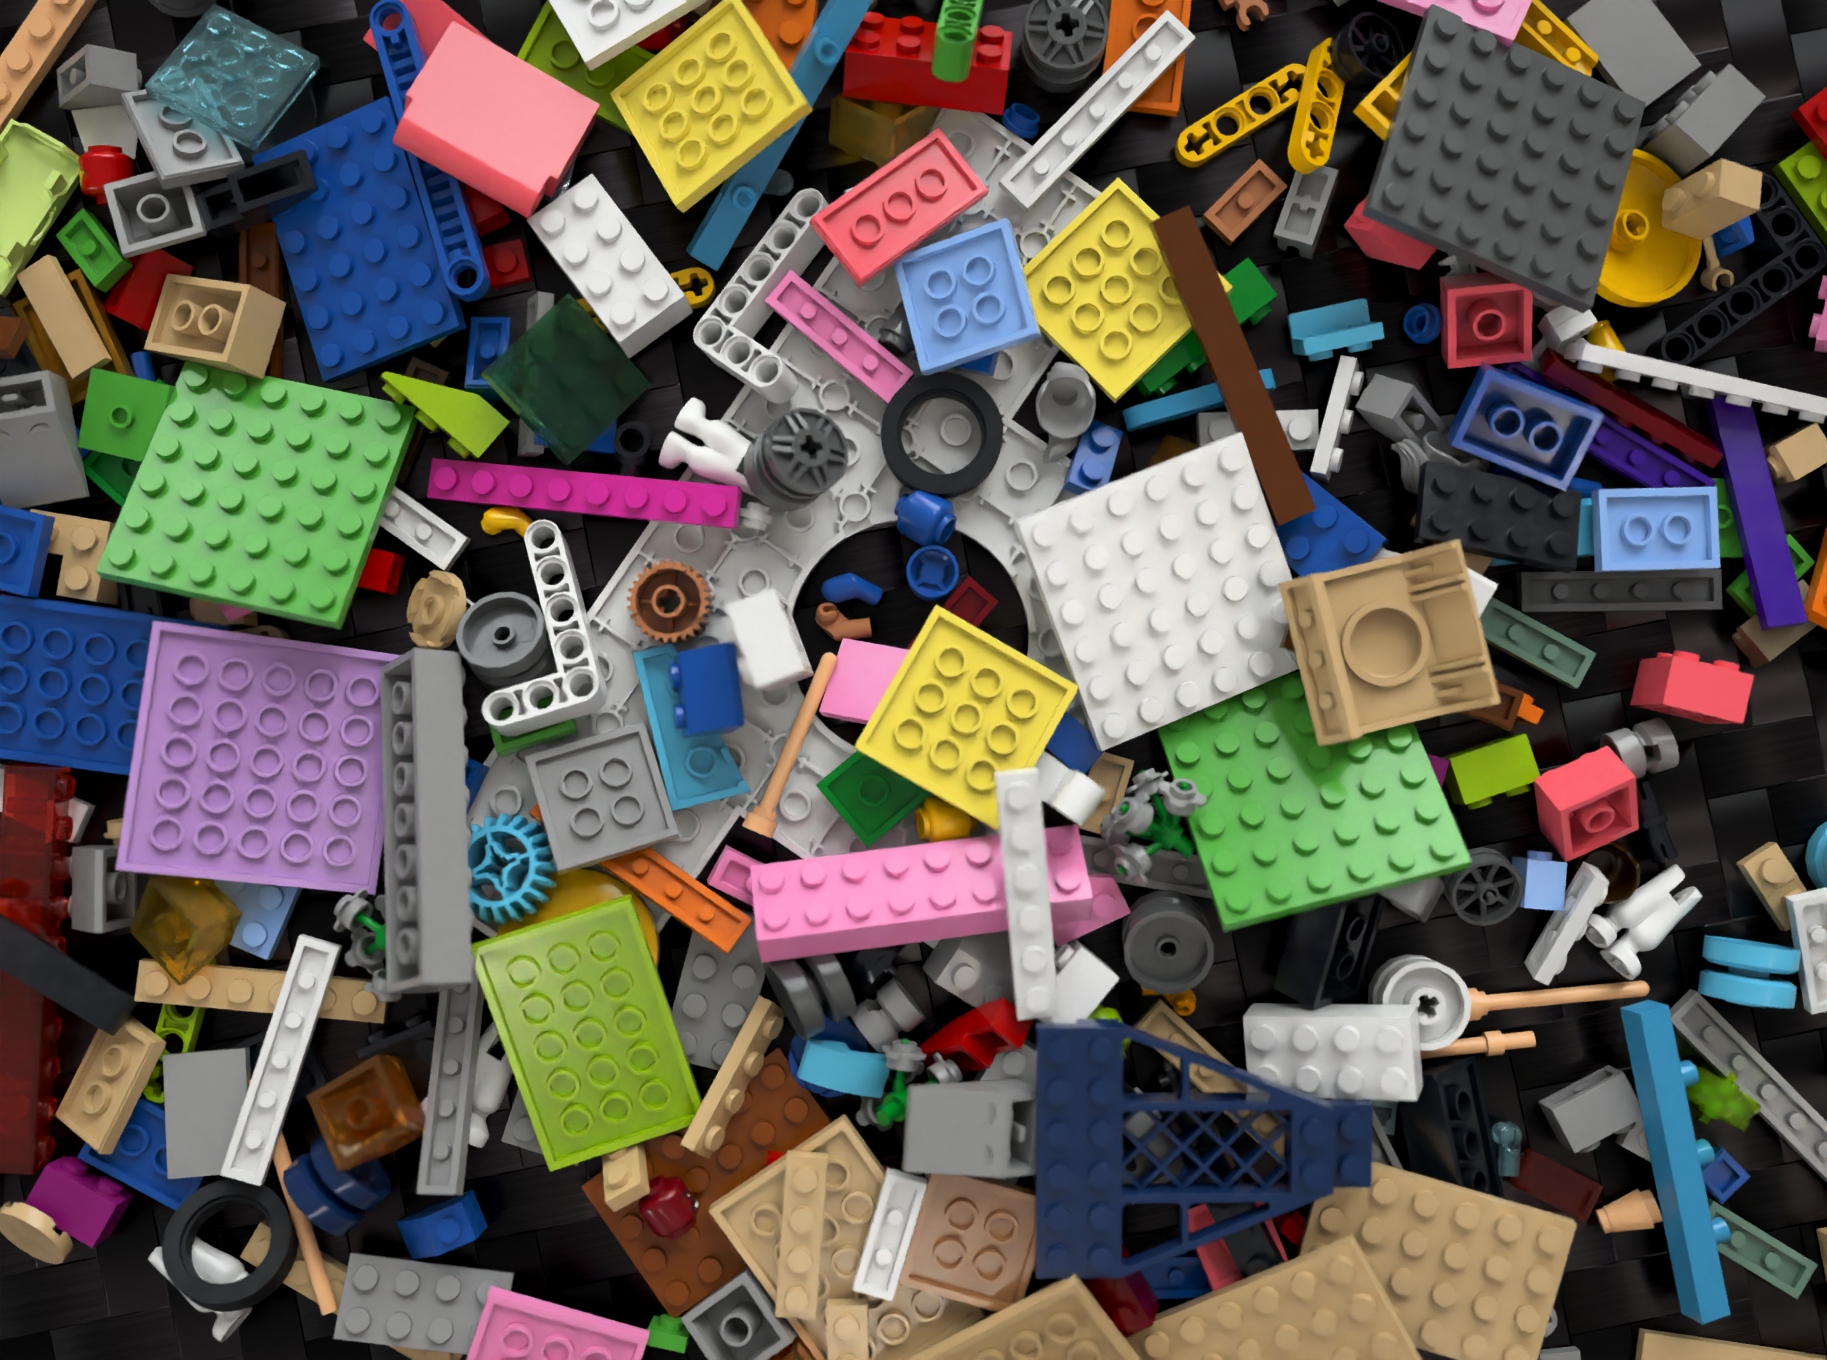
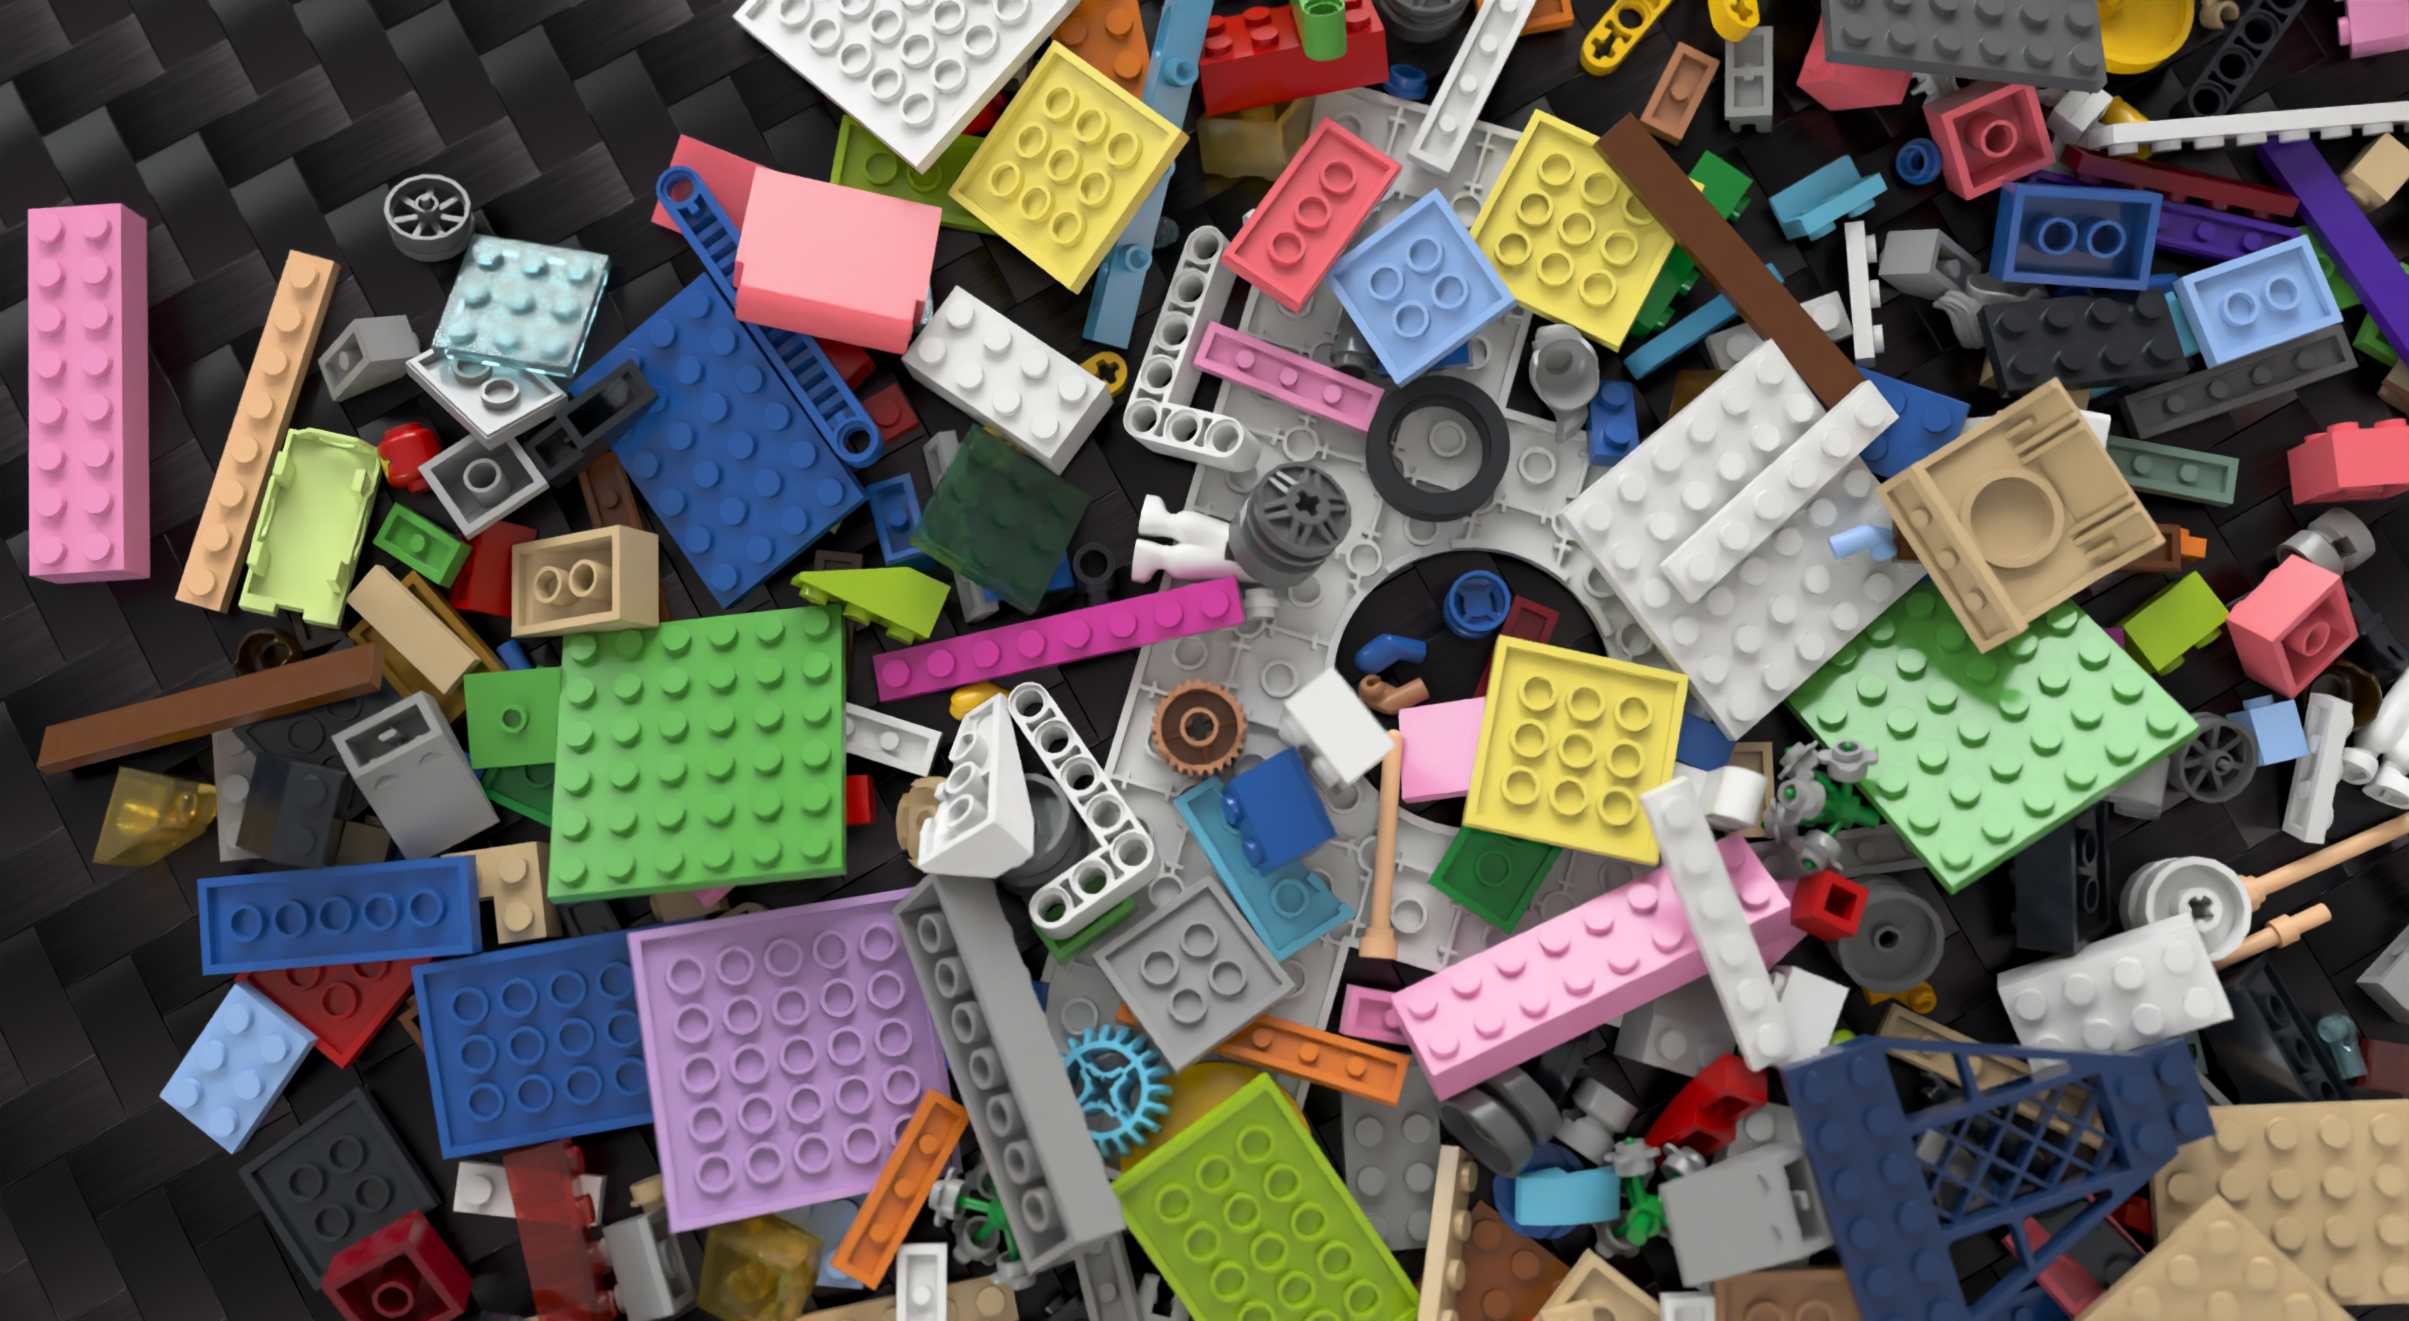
camera: 15 degrees left, 5 degrees down
white sticker [71,105,138,160] -> none
blue head [894,489,957,547] -> none
yellow head [915,796,978,843] -> none
none -> orange plate [829,1089,970,1290]
none -> white wedge [918,692,1034,878]
none -> white plate [1659,380,1899,603]
none -> red brick [1790,870,1870,942]
none -> light blue arm [1827,525,1898,562]

